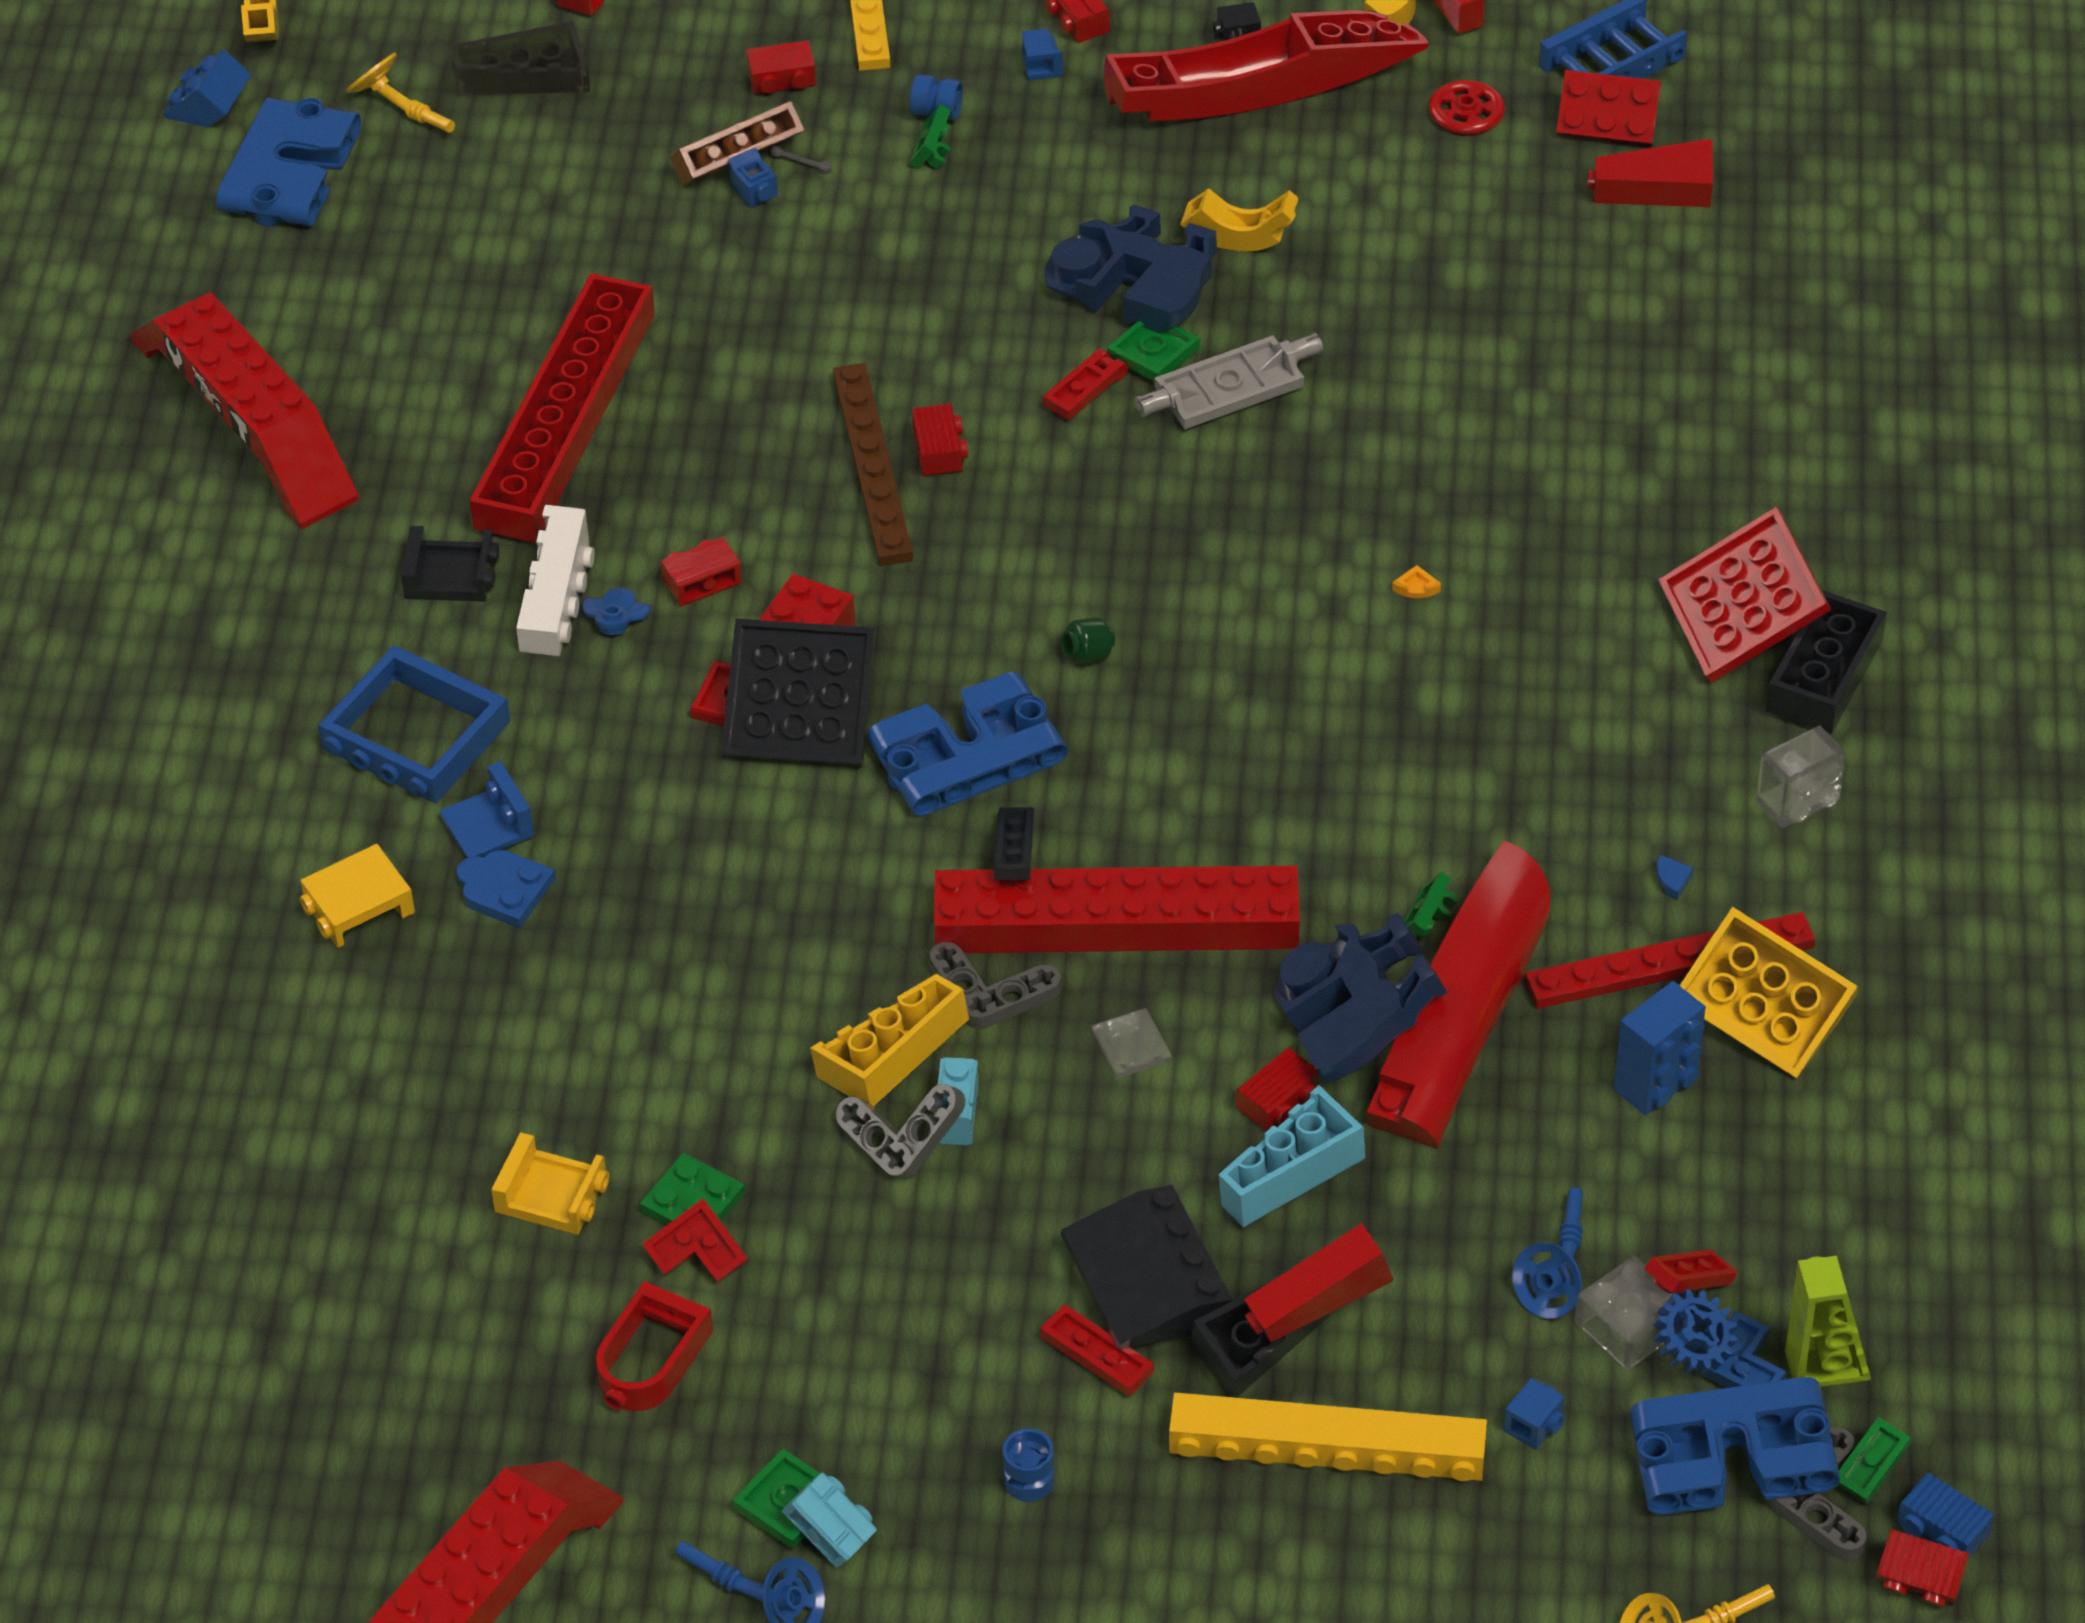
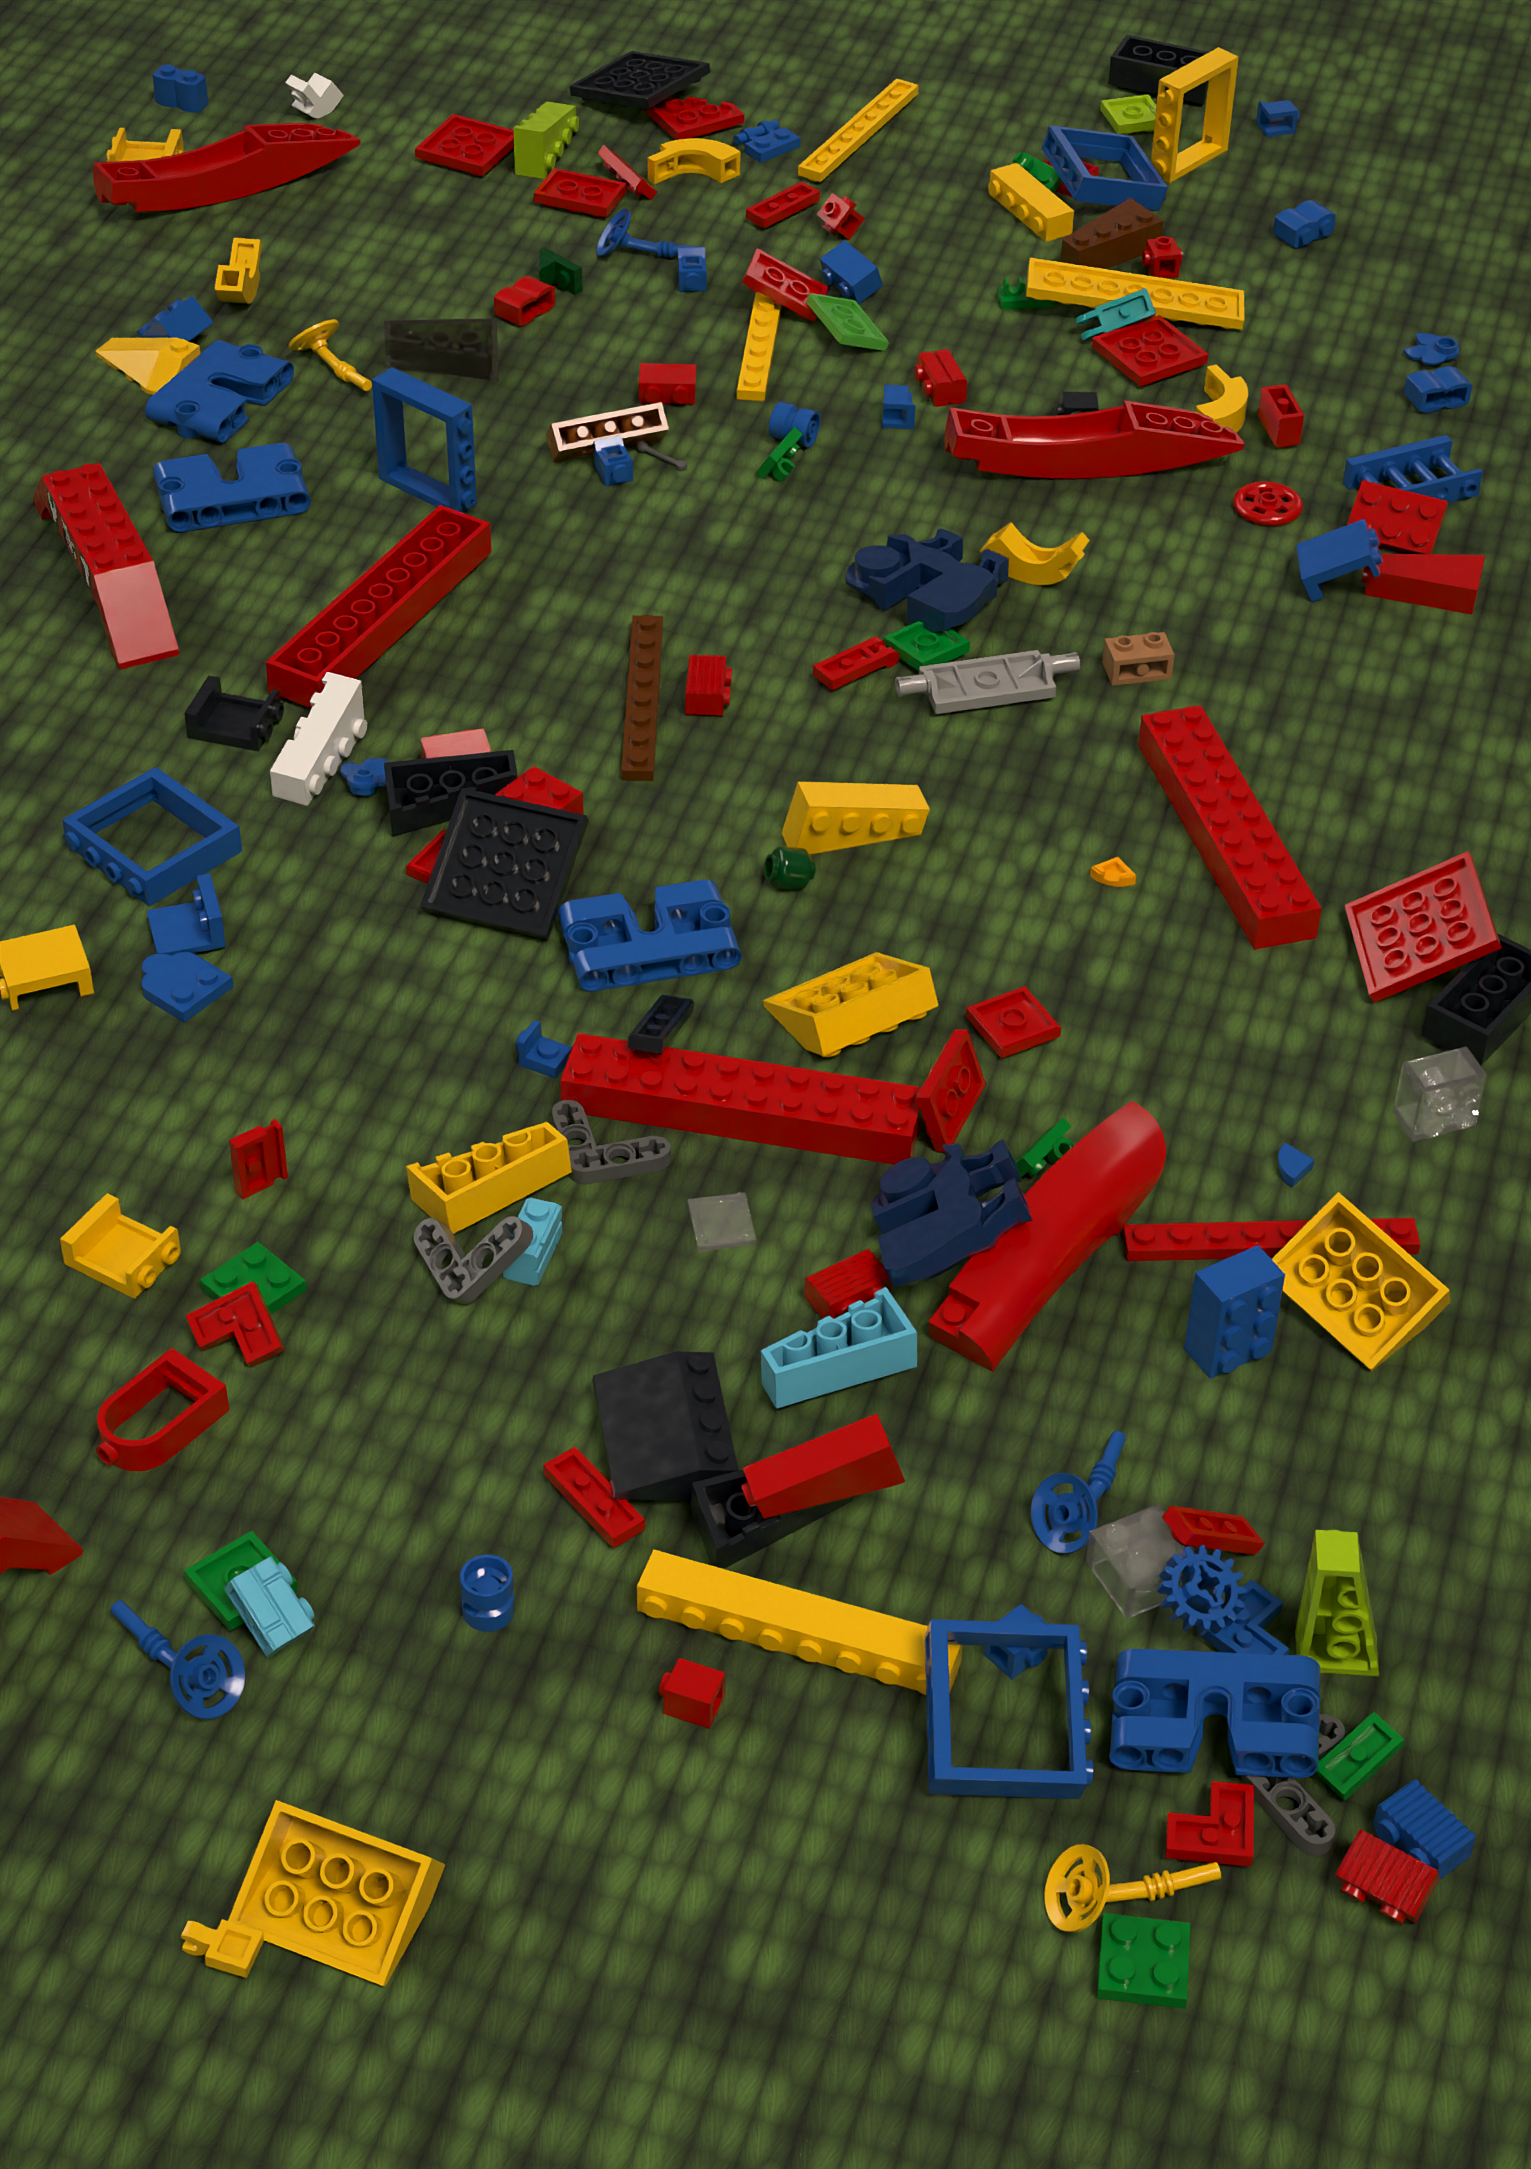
camera: 10 degrees right, 5 degrees down
none -> yellow wedge [95,338,201,395]
none -> blue connector [153,443,311,532]
none -> red plate [229,1118,288,1200]
none -> blue window [372,367,477,513]
none -> black wedge [384,750,518,837]
none -> blue bracket [516,1020,572,1079]
none -> red brick [659,1658,725,1729]
none -> yellow slope [763,952,939,1057]
none -> yellow wedge [781,782,930,855]
none -> red plate [916,1029,986,1153]
none -> blue window [925,1619,1093,1799]
none -> red plate [966,986,1061,1059]
none -> medium nougat brick [1102,632,1175,686]
none -> red brick [1138,705,1322,950]
none -> red plate [1165,1781,1254,1867]
none -> blue panel [1296,519,1383,602]

